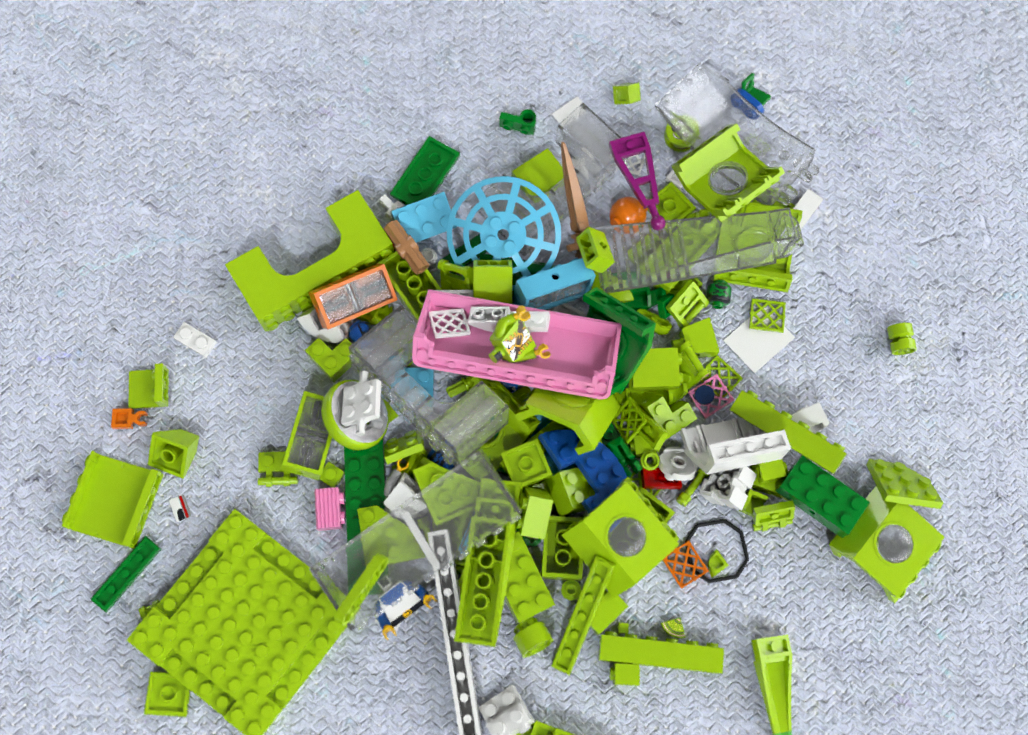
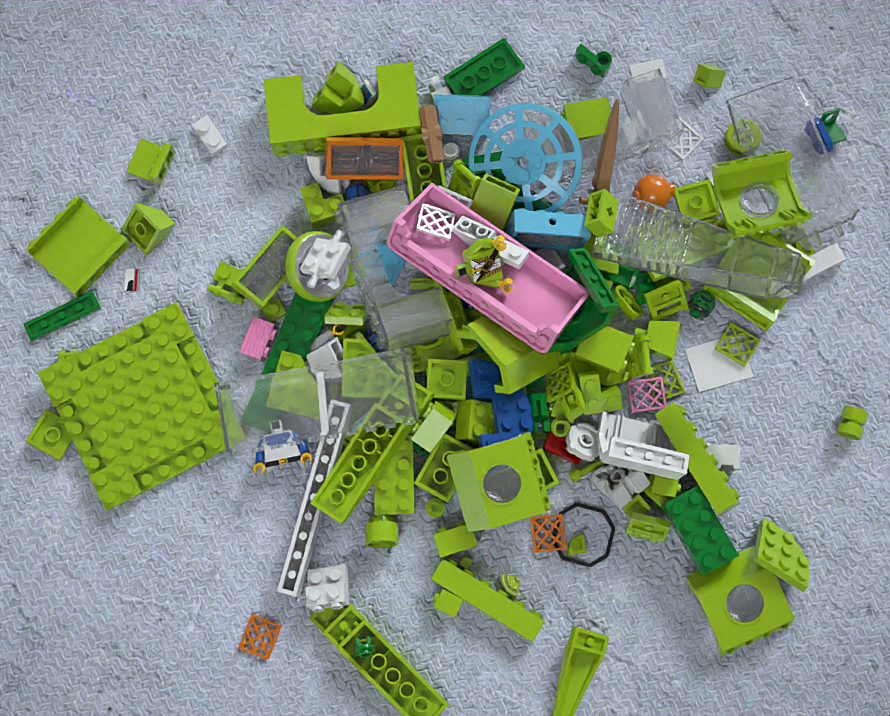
camera: 30 degrees right, 5 degrees up
orange plate [111,408,148,429] -> none
lime beam [334,553,388,626] -> none
lime tile [551,556,616,675] -> none
magenta plate [608,131,666,230] -> none
dark blue tile [695,385,714,405] -> none
none -> lime brick [312,61,364,114]
none -> white slope [360,80,377,107]

